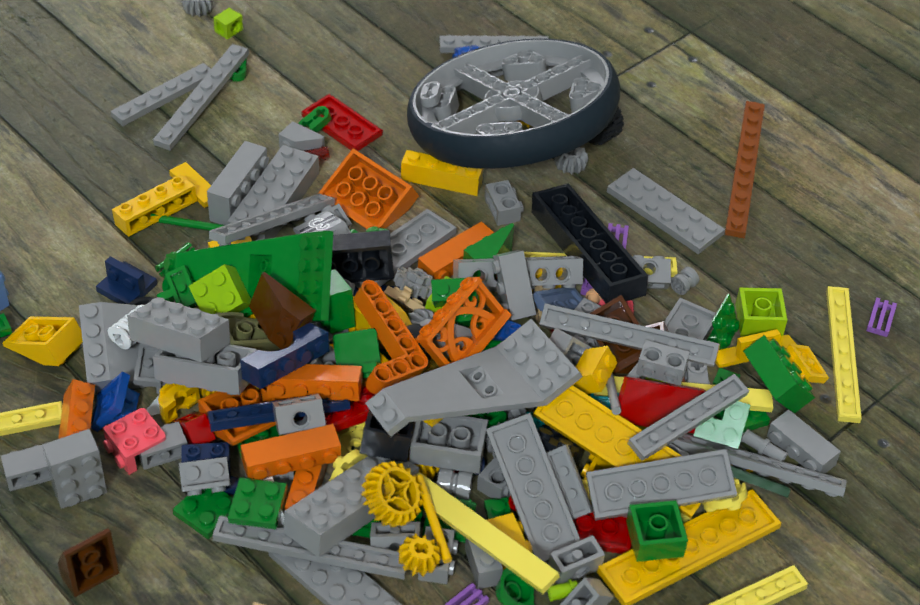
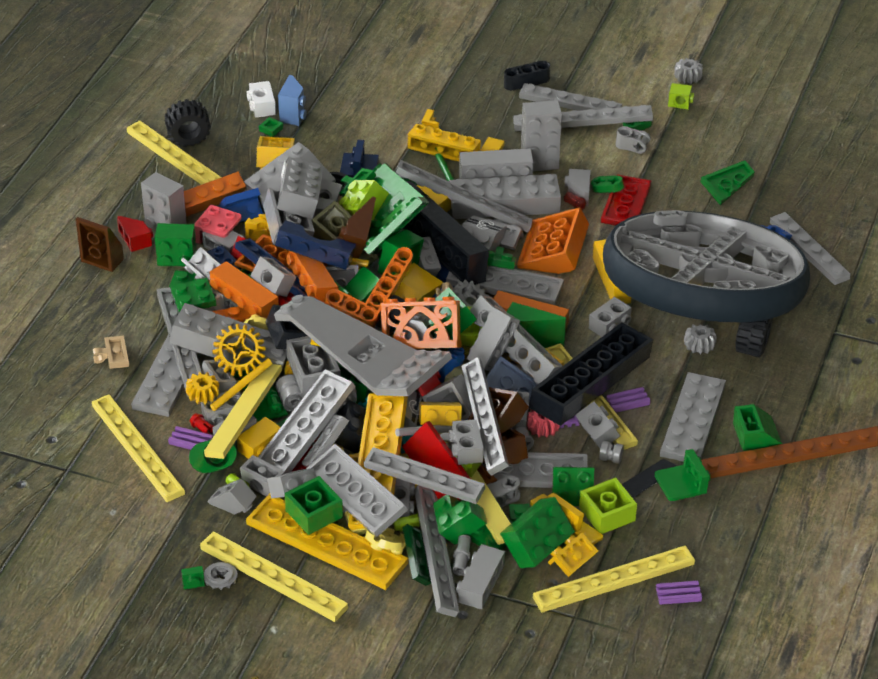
camera: 65 degrees right, 5 degrees down
none -> red slope [117,216,153,252]
none -> green brick [155,223,197,267]
none -> red pin [190,413,214,434]
none -> light grey brick [267,468,316,499]
none -> yellow bracket [422,109,439,128]
none -> black beam [504,61,550,91]
none -> light grey brick [521,100,562,171]
none -> light grey piece [615,126,651,154]
none -> black sticker [622,459,678,498]
none -> green bracket [654,449,710,501]
none -> green wing [700,160,755,205]
none -> green slope [733,404,782,451]

